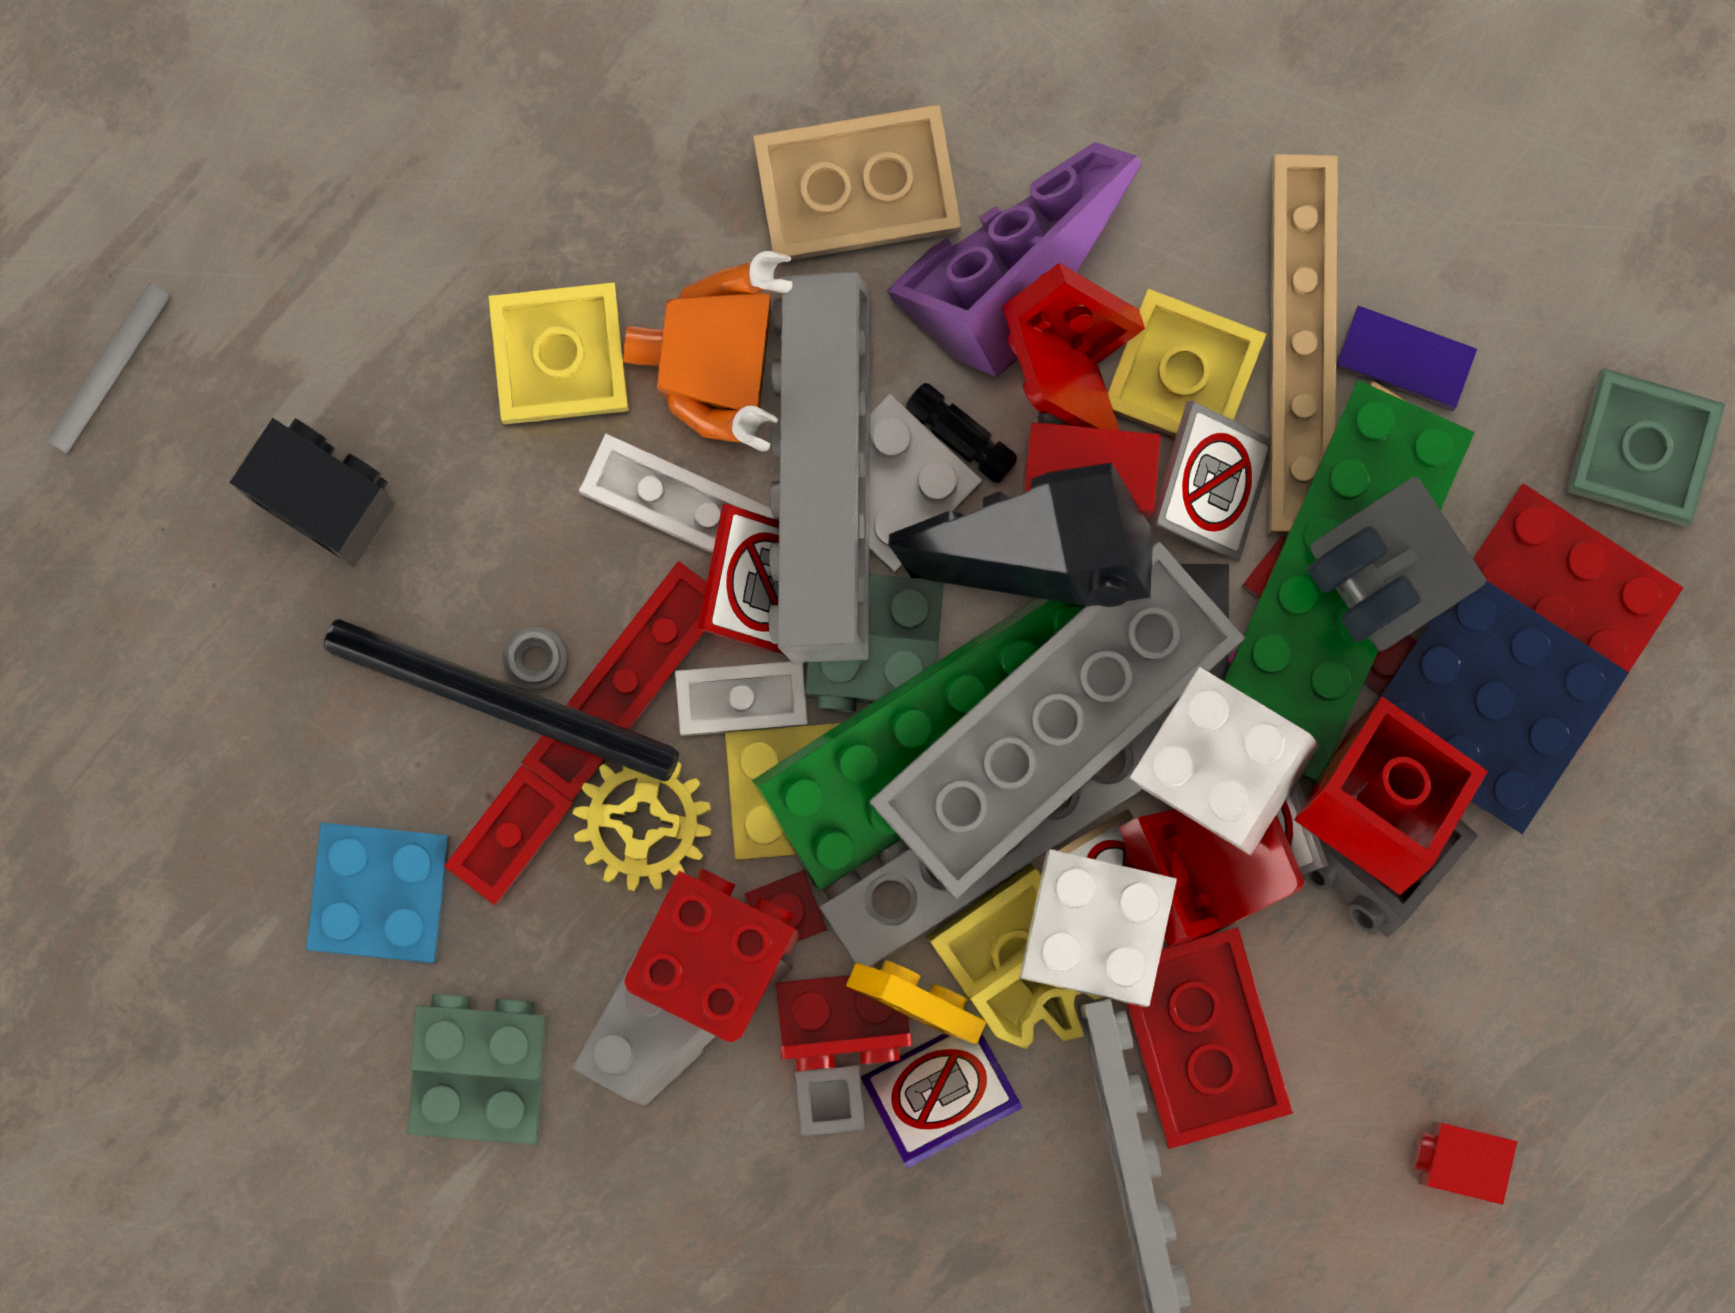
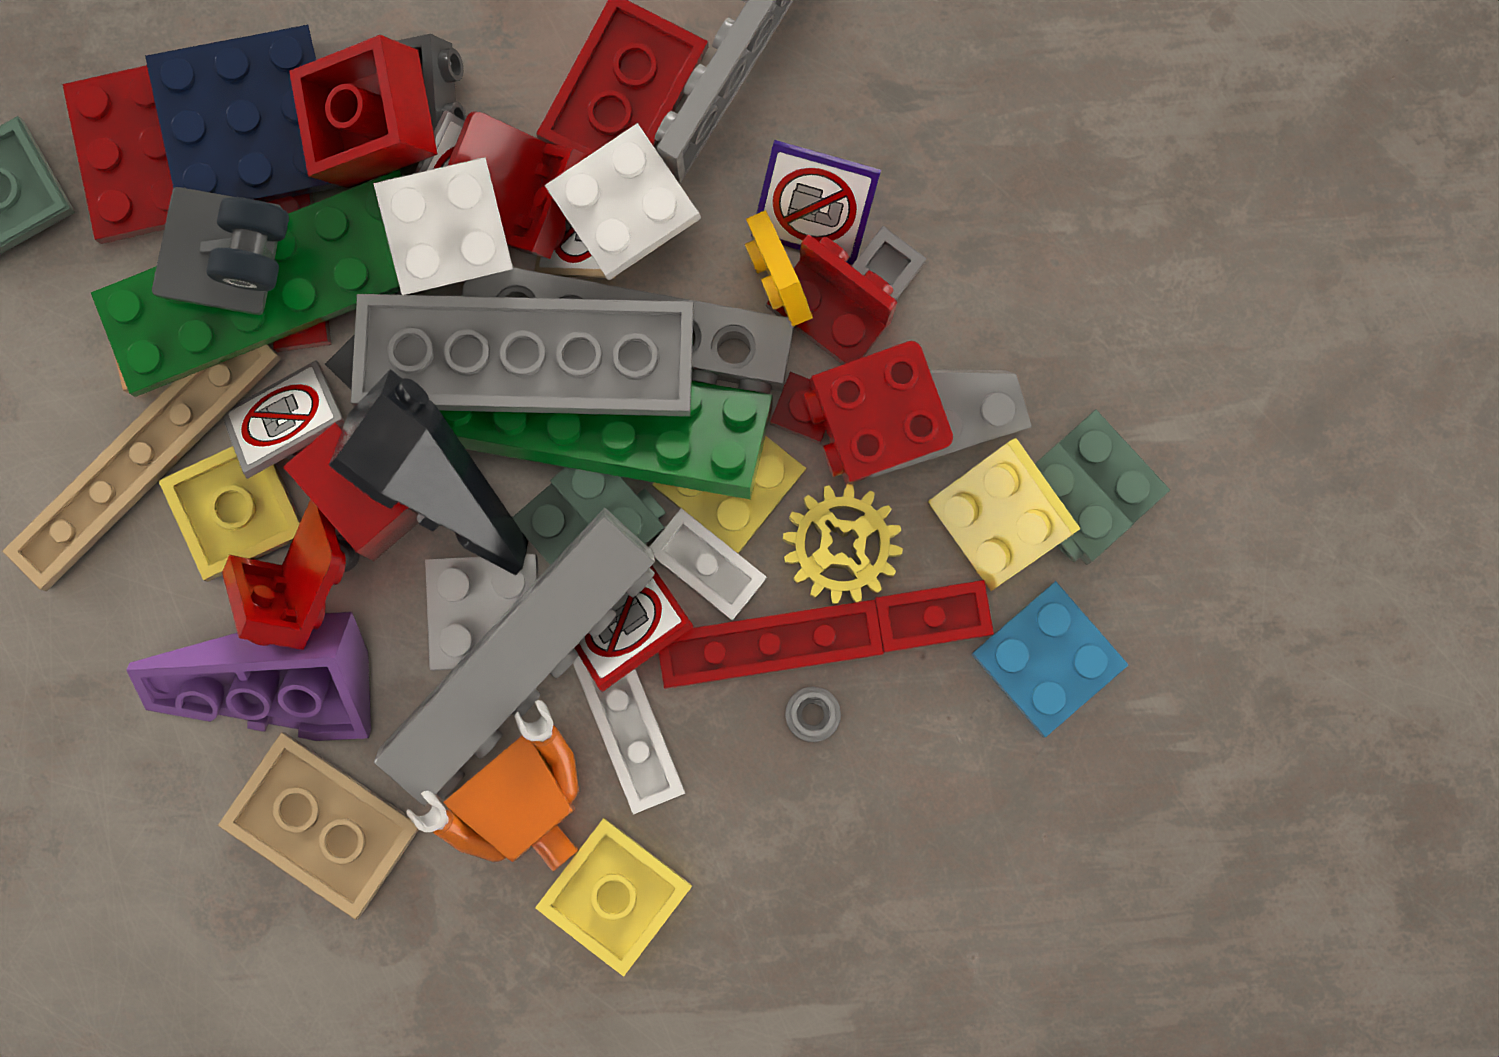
camera: 135 degrees left, 0 degrees up
black brick [229,418,395,567] -> none
black axle [324,619,679,781] -> none
black axle [906,383,1017,483] -> none
light yellow plate [926,864,1102,1050] -> none
dark purple tile [1336,305,1477,411] -> none
none -> light yellow plate [928,438,1080,591]

